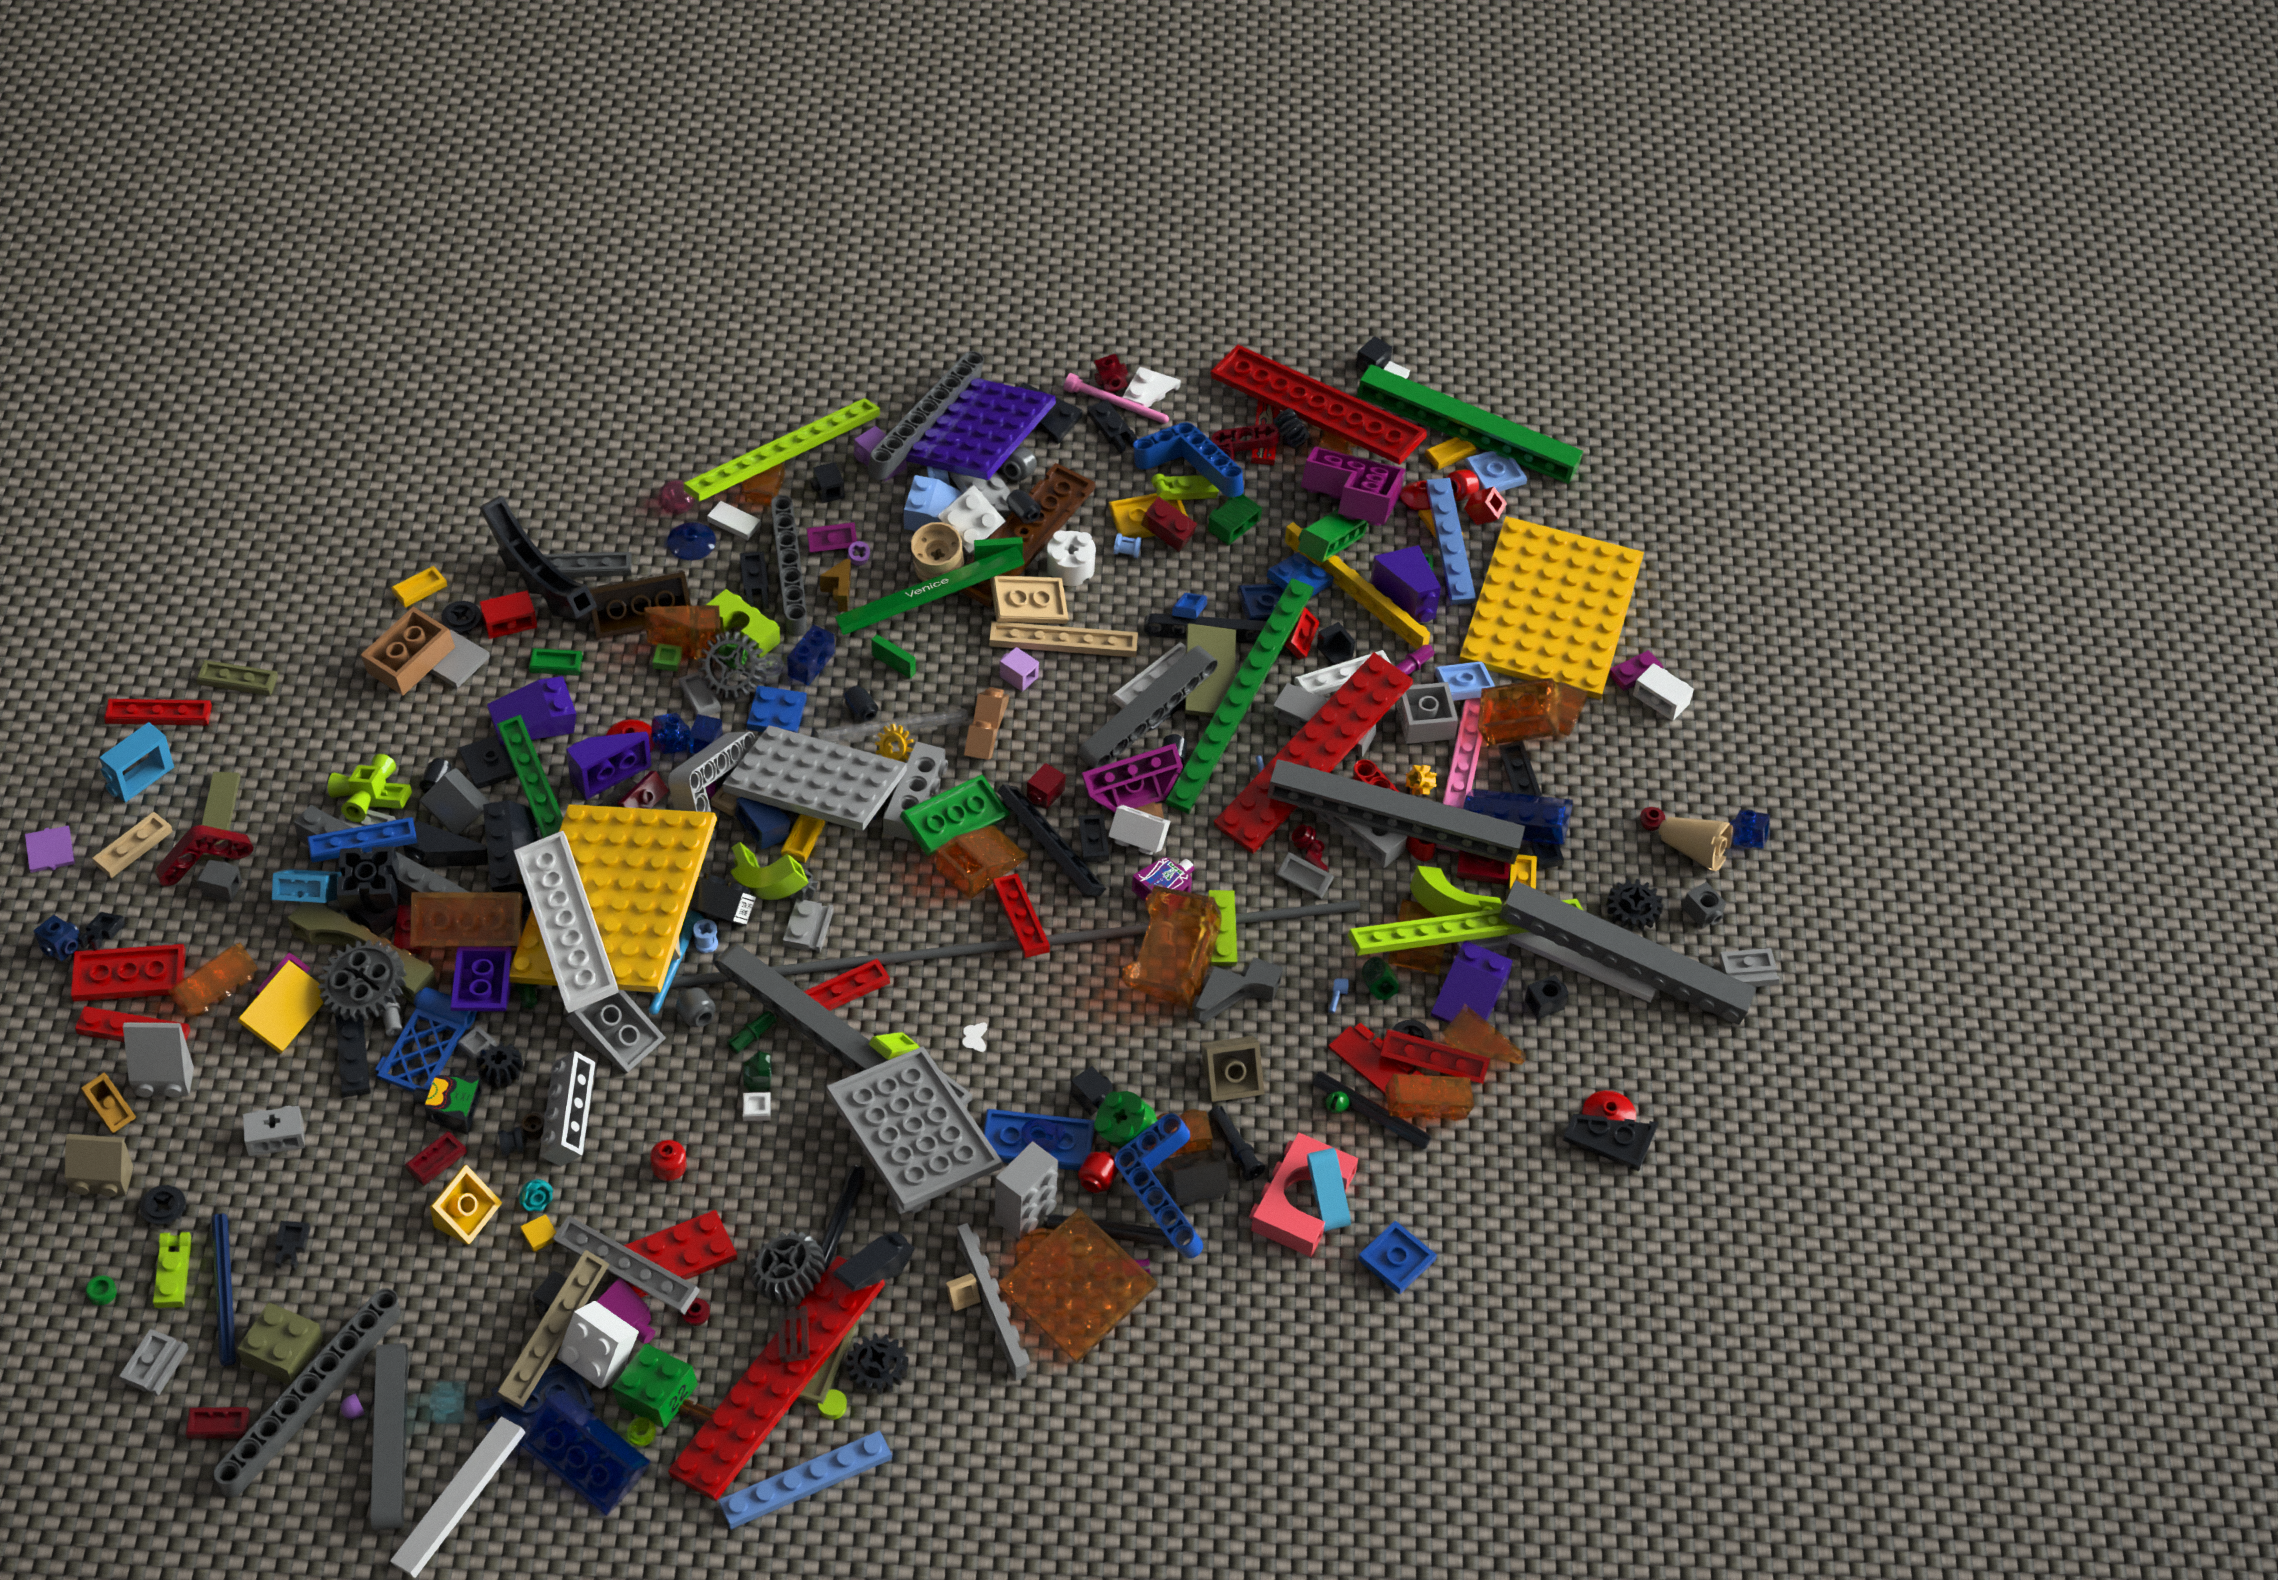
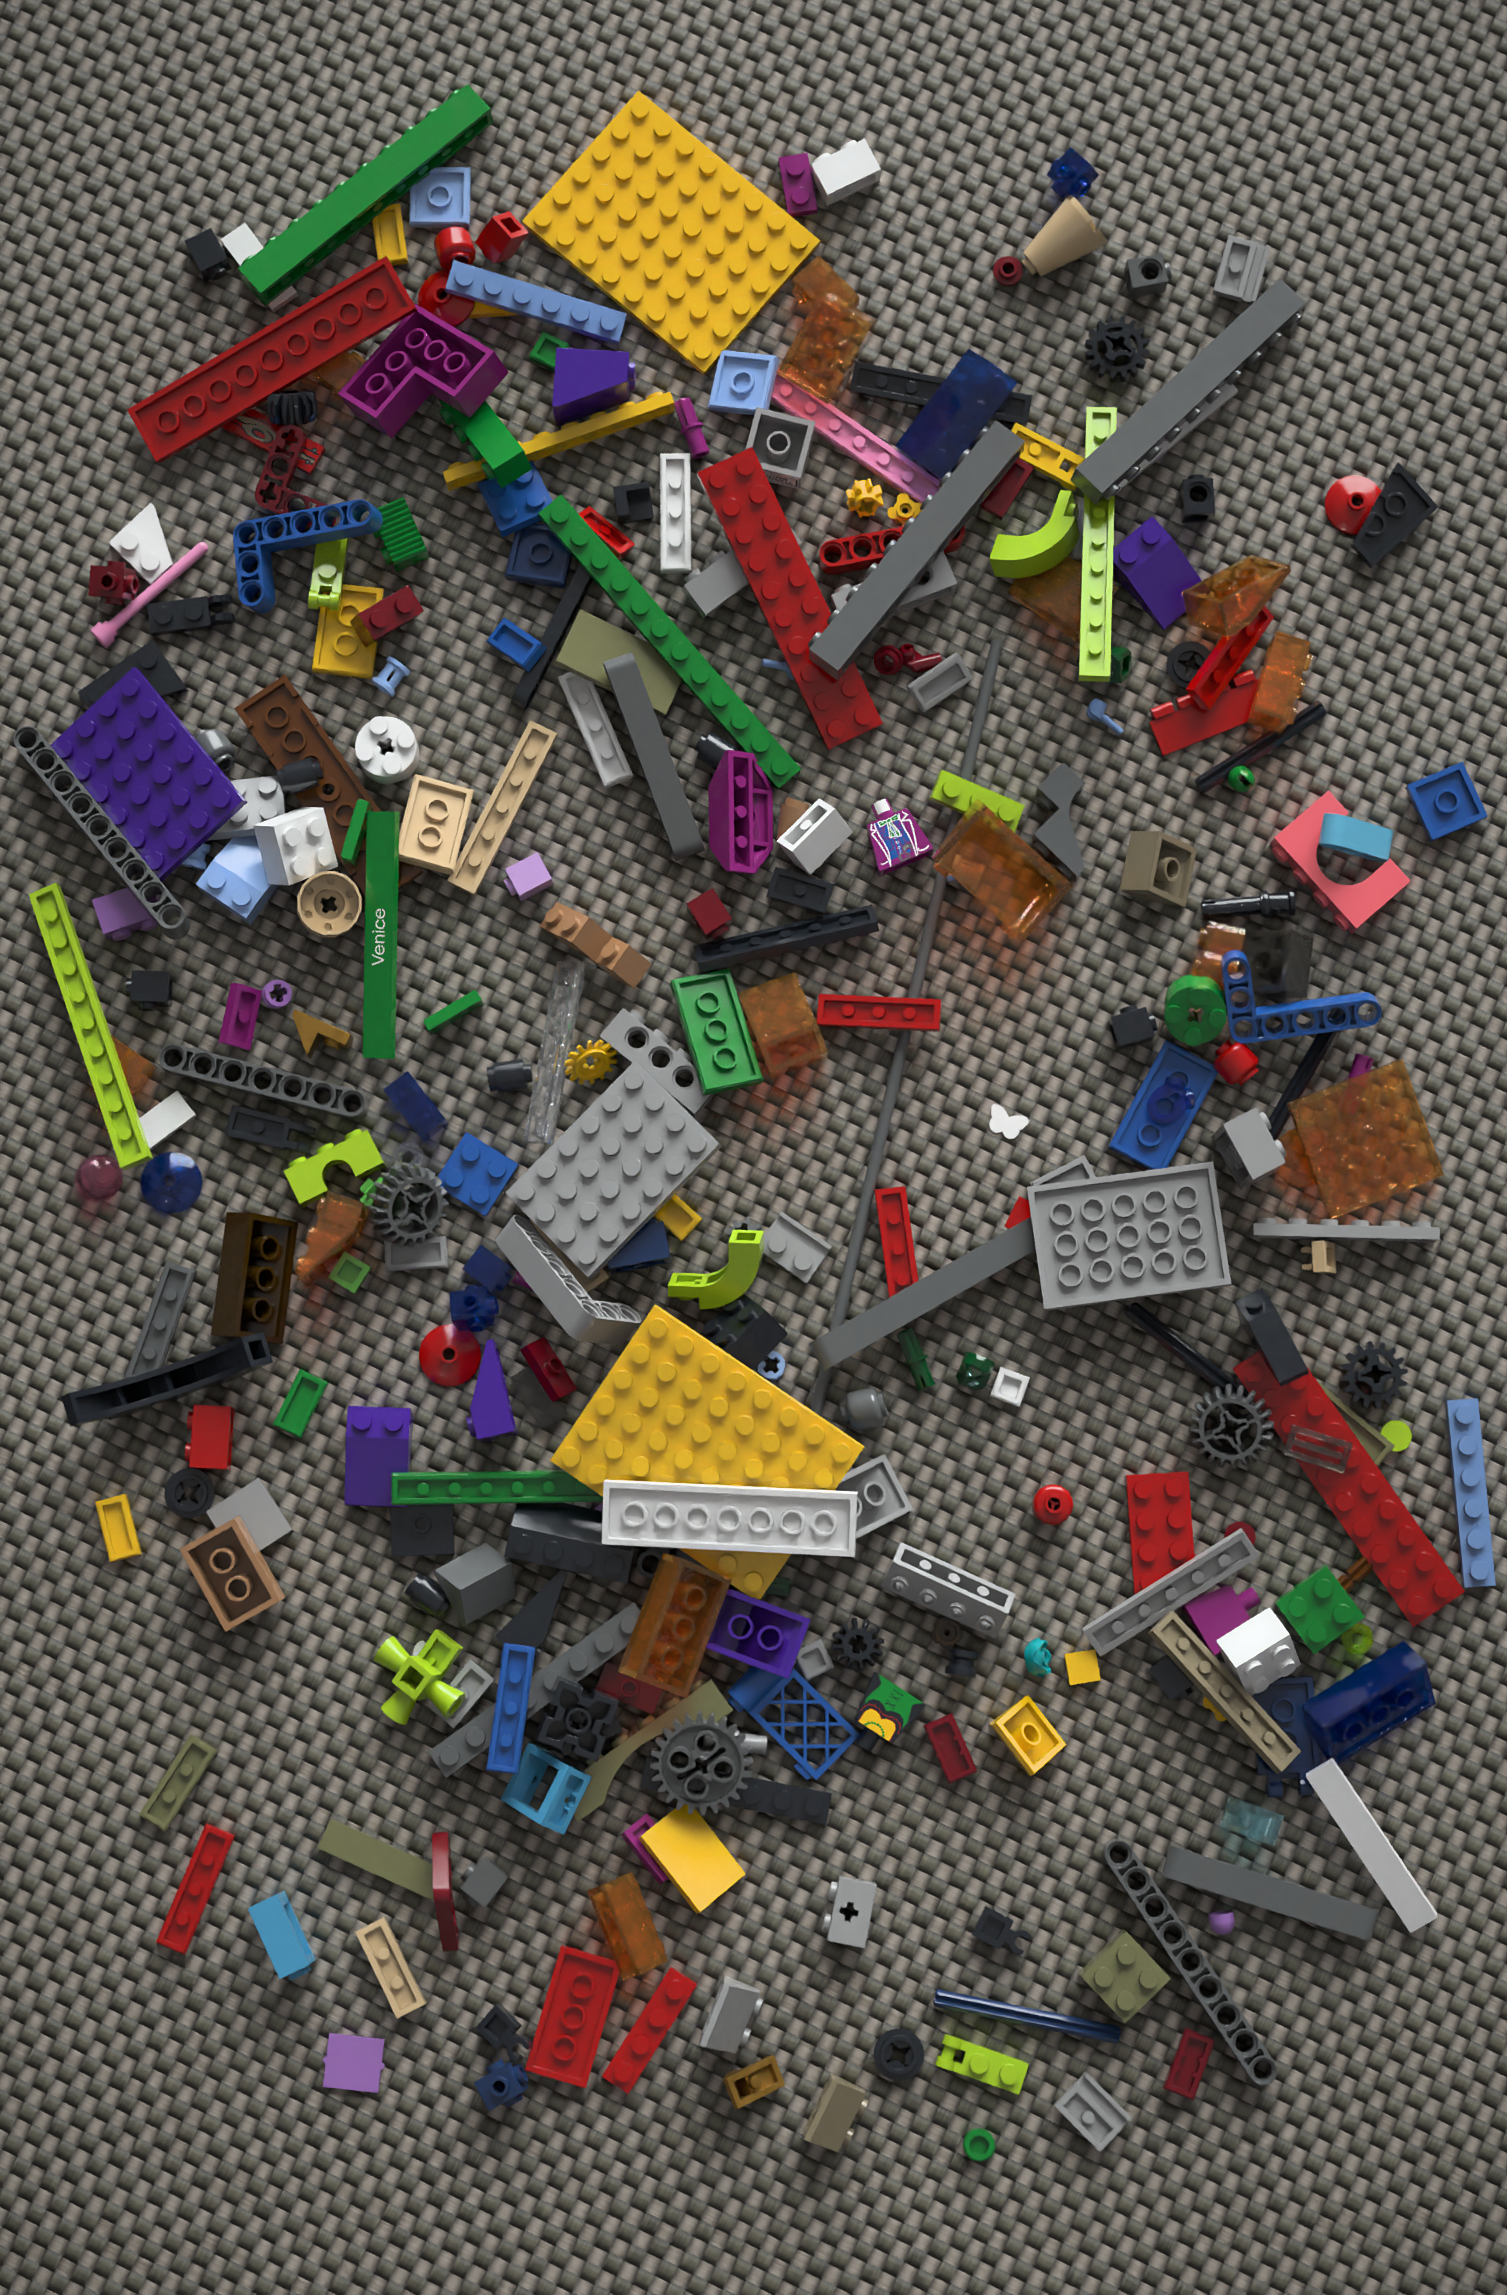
camera: 65 degrees left, 30 degrees up
lime tile [869,1032,920,1060] -> none

